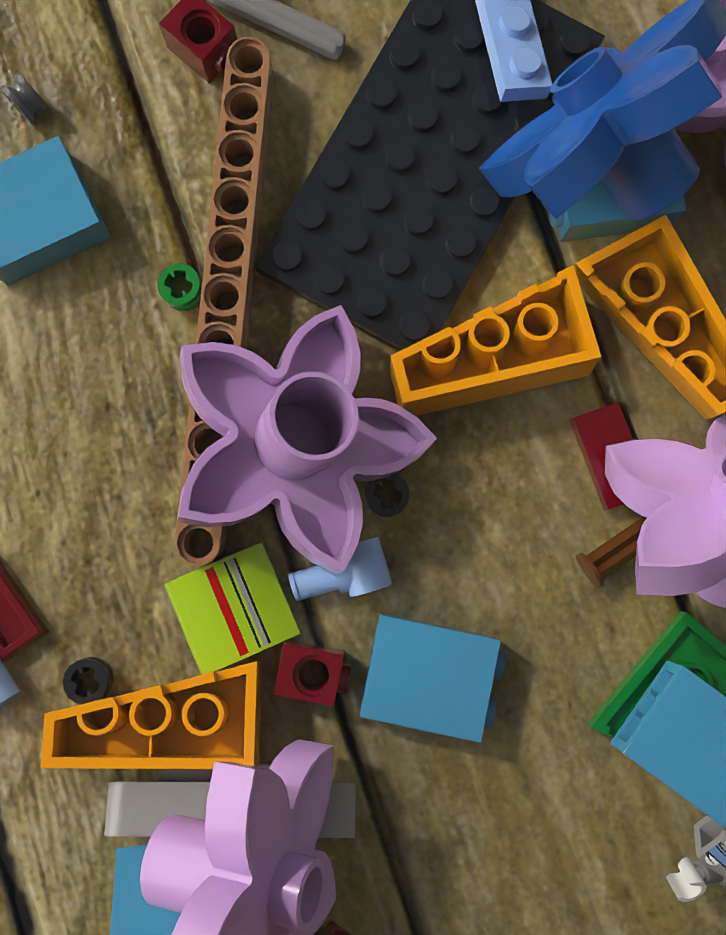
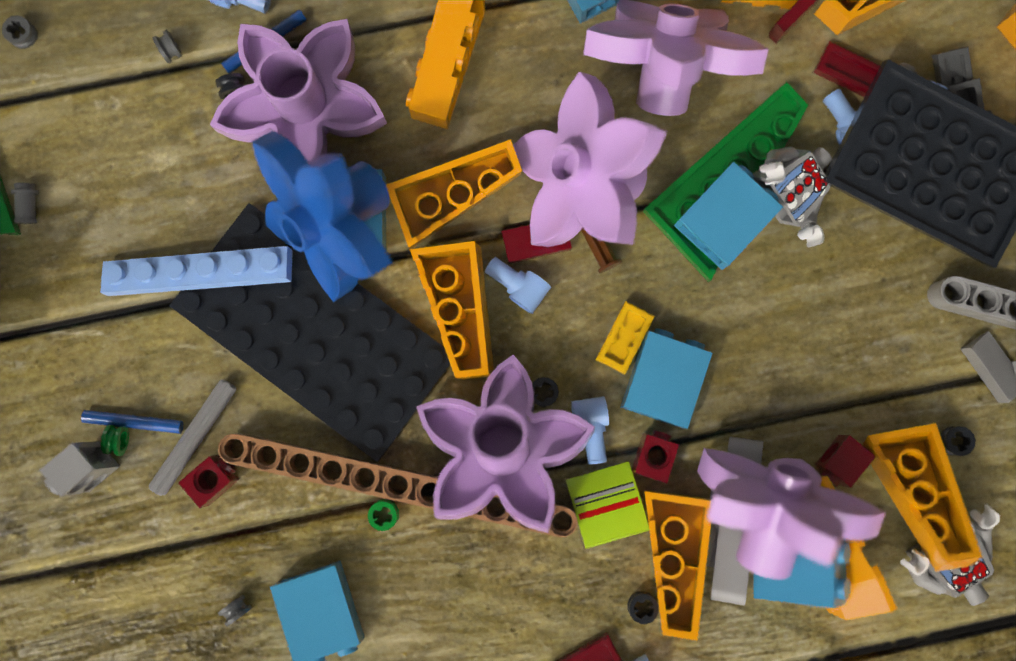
camera: 80 degrees left, 0 degrees up
none -> light blue pin [485,257,551,314]
none -> yellow plate [595,301,655,375]

